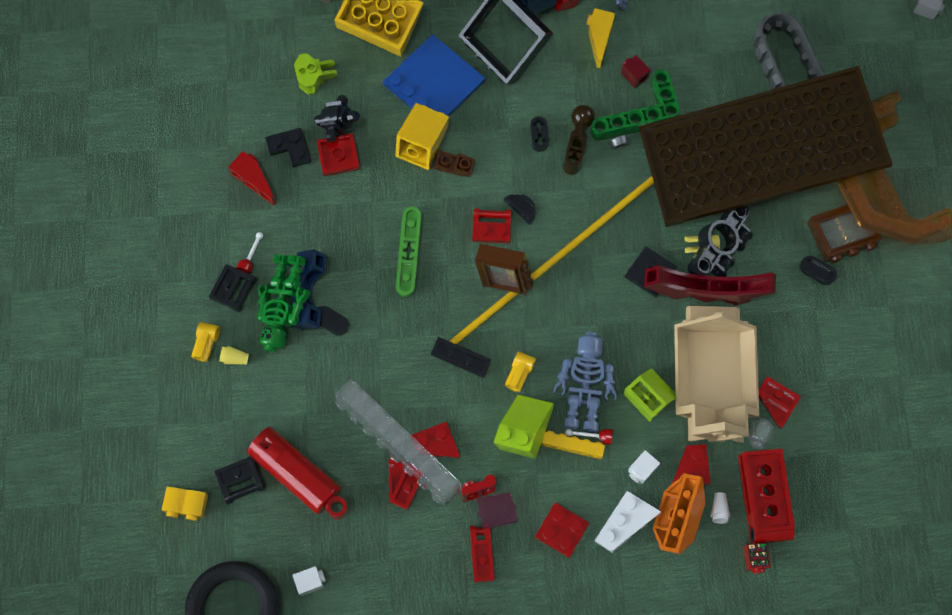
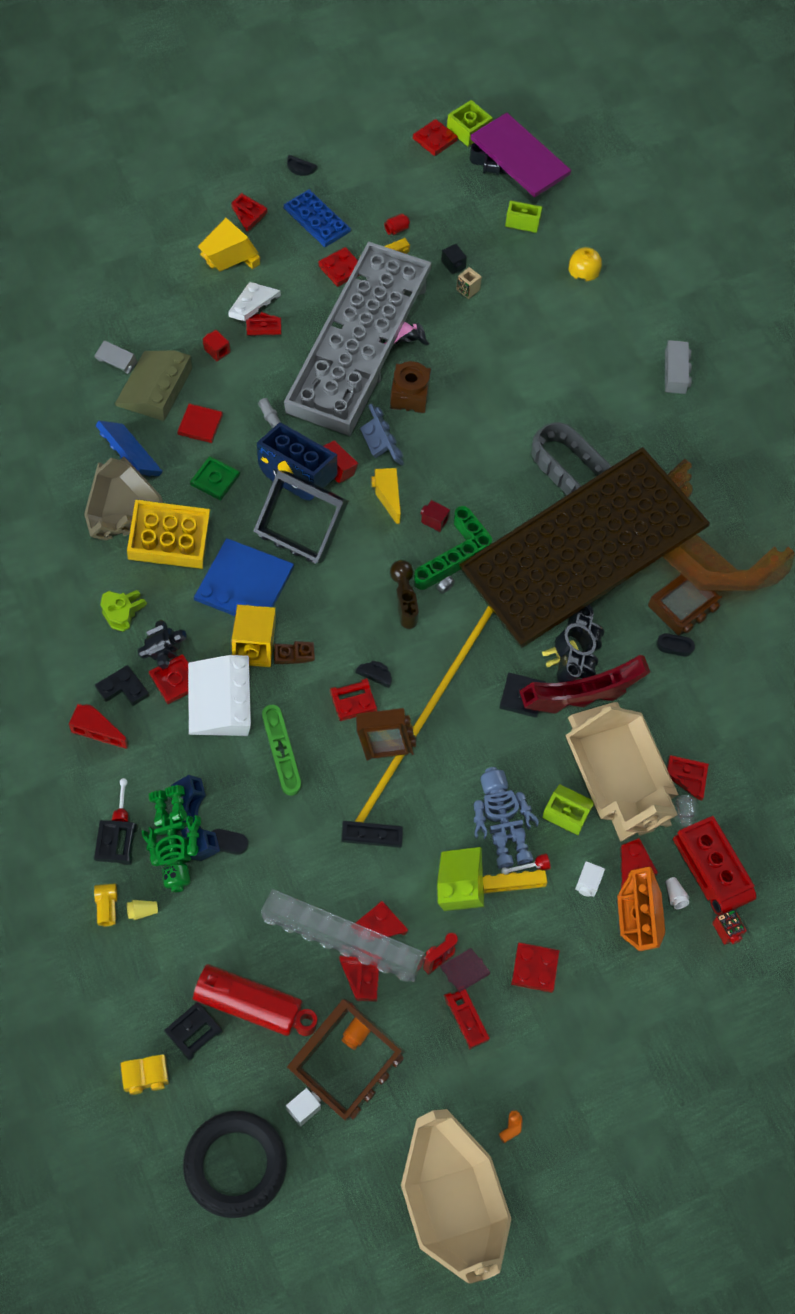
camera: 25 degrees left, 10 degrees down
yellow piece [505,351,536,392] -> none
black beam [530,116,548,152] -> none
white wing [595,491,661,553] -> none
none -> white slope [188,655,251,736]
none -> reddish brown window [287,999,405,1121]
none -> orange brick [341,1017,371,1050]

